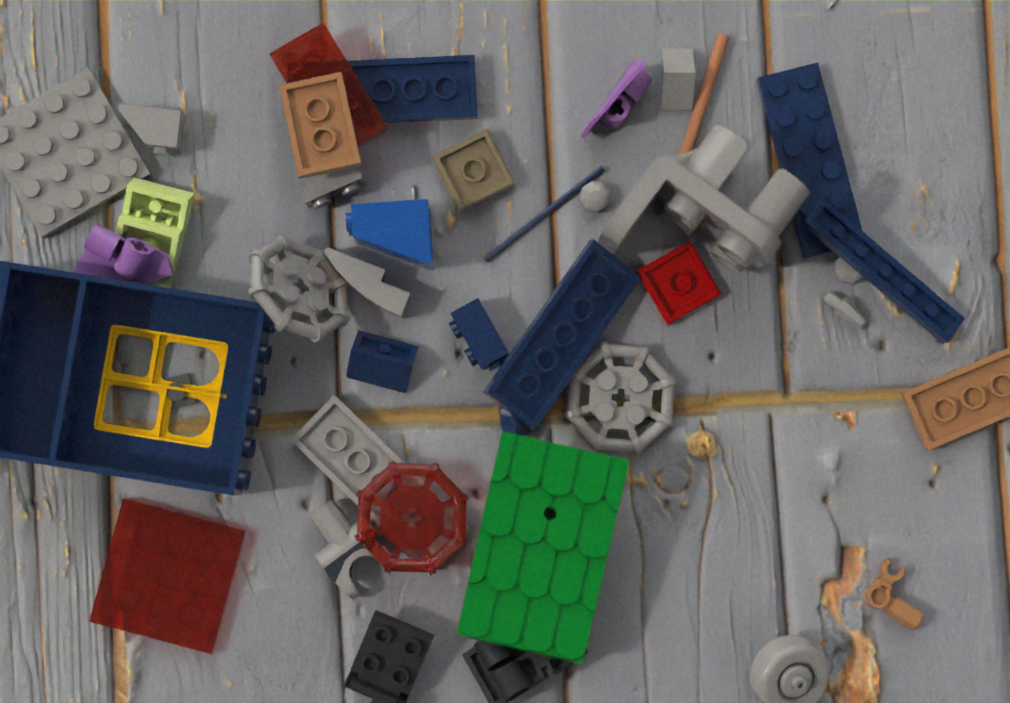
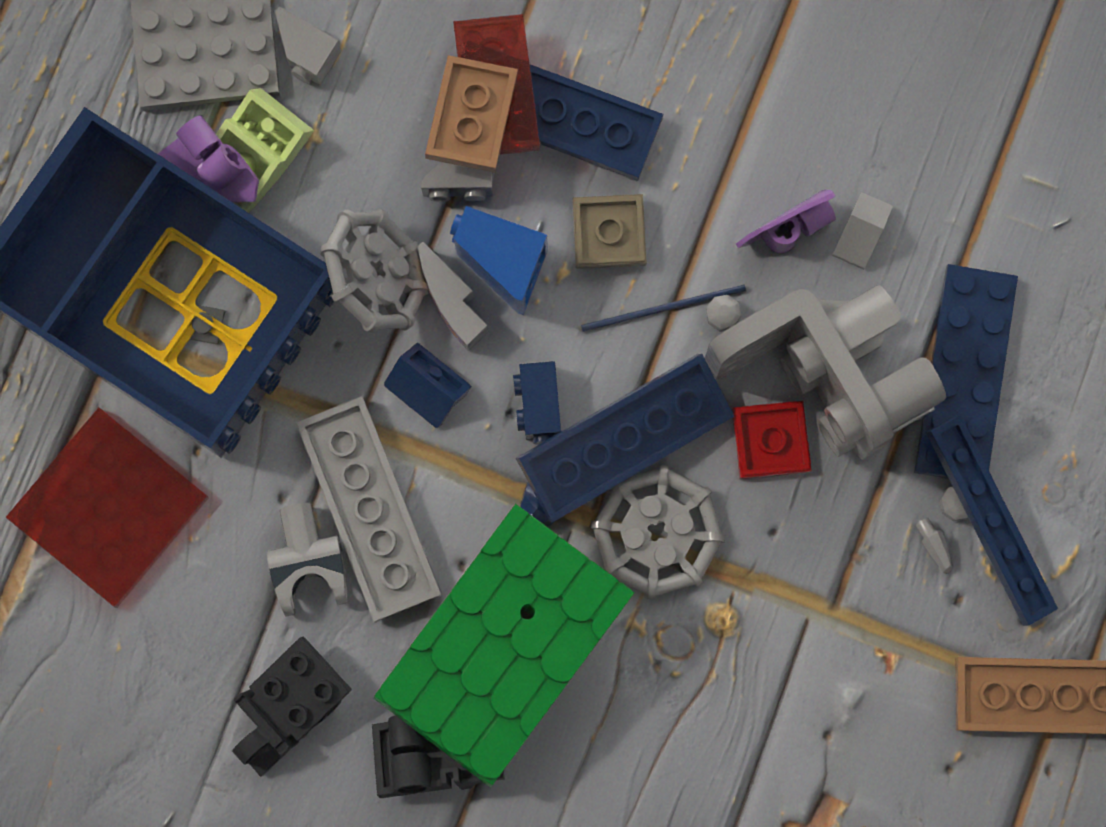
camera: 30 degrees right, 5 degrees down
clear red plate [354,460,469,575] -> none
nougat piece [679,34,729,155] -> none

